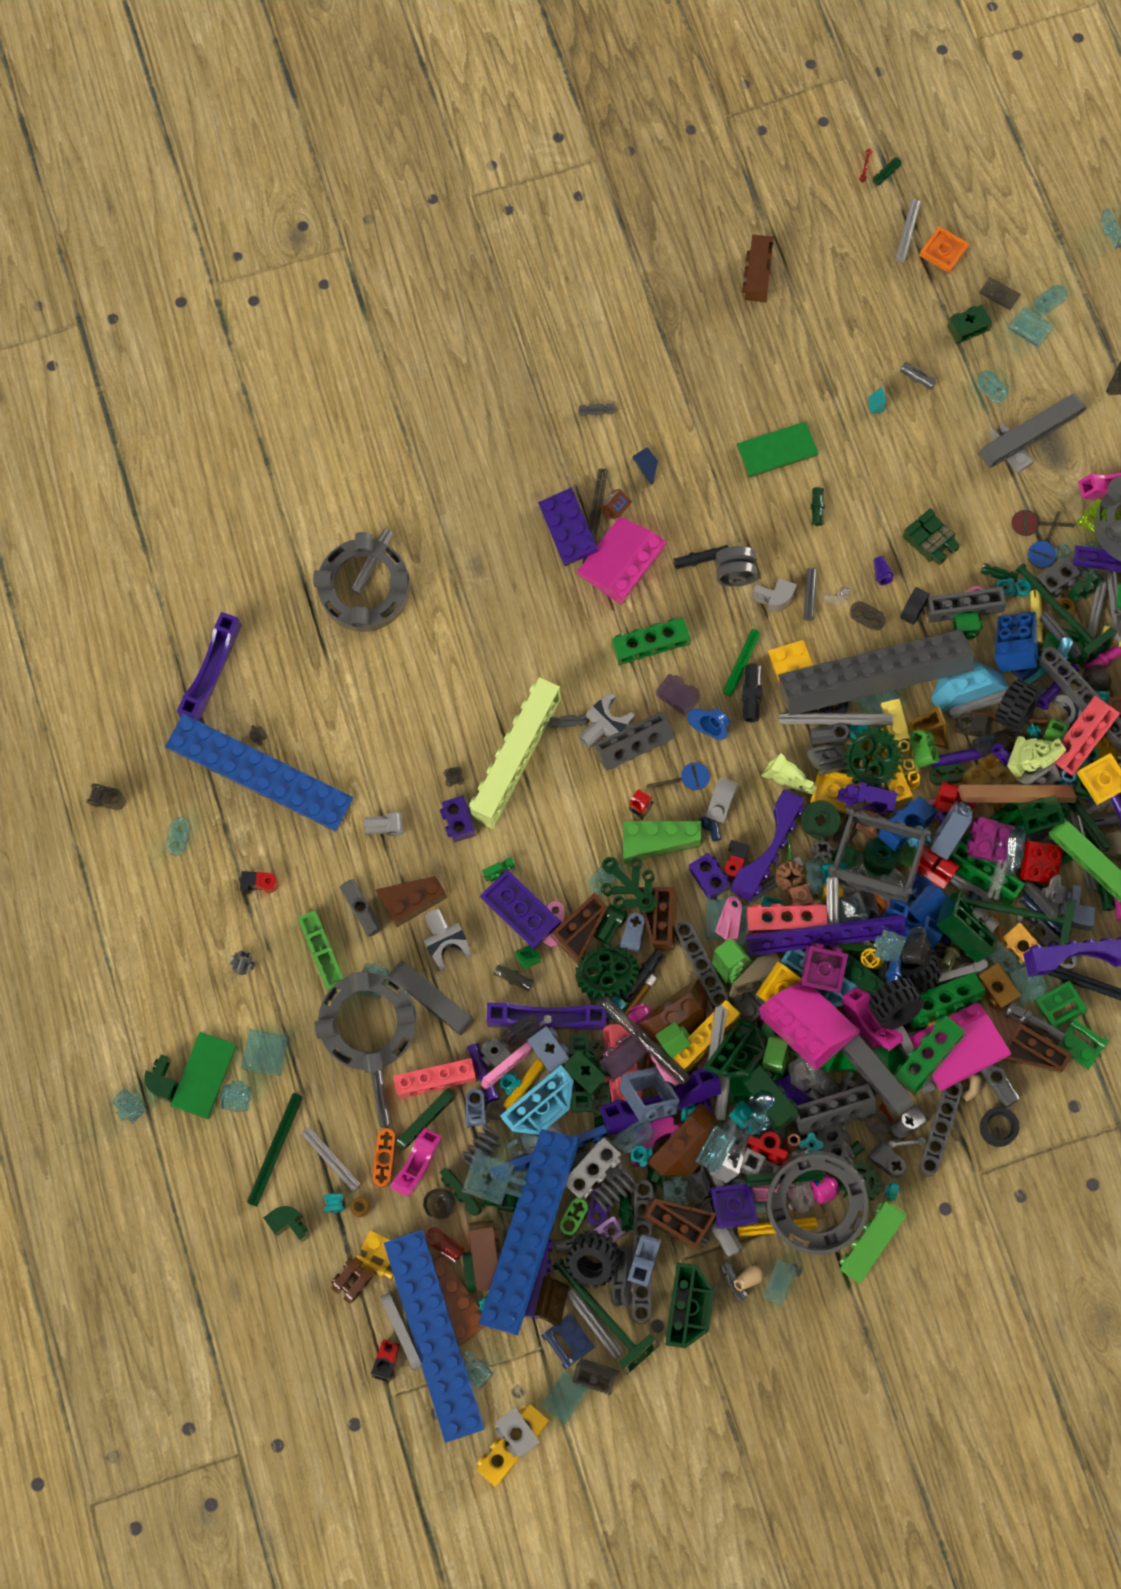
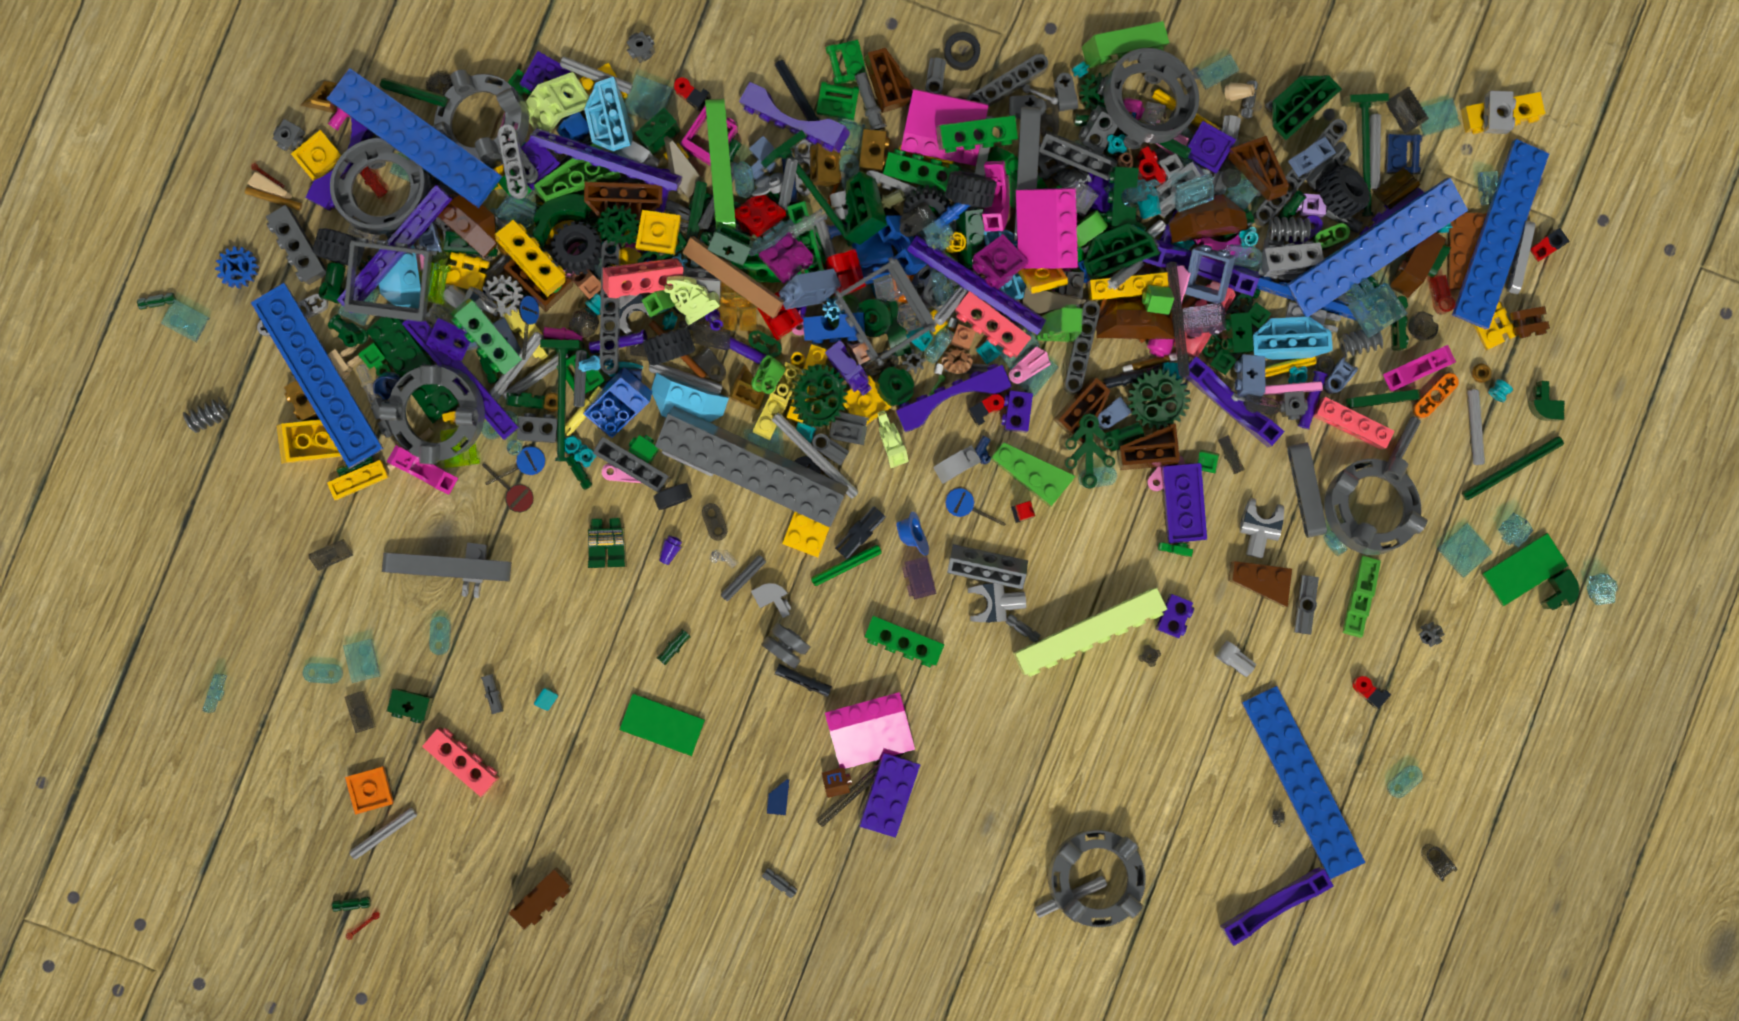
camera: 150 degrees left, 15 degrees up
none -> coral brick [422,728,499,797]
none -> clear light blue plate [734,161,754,198]

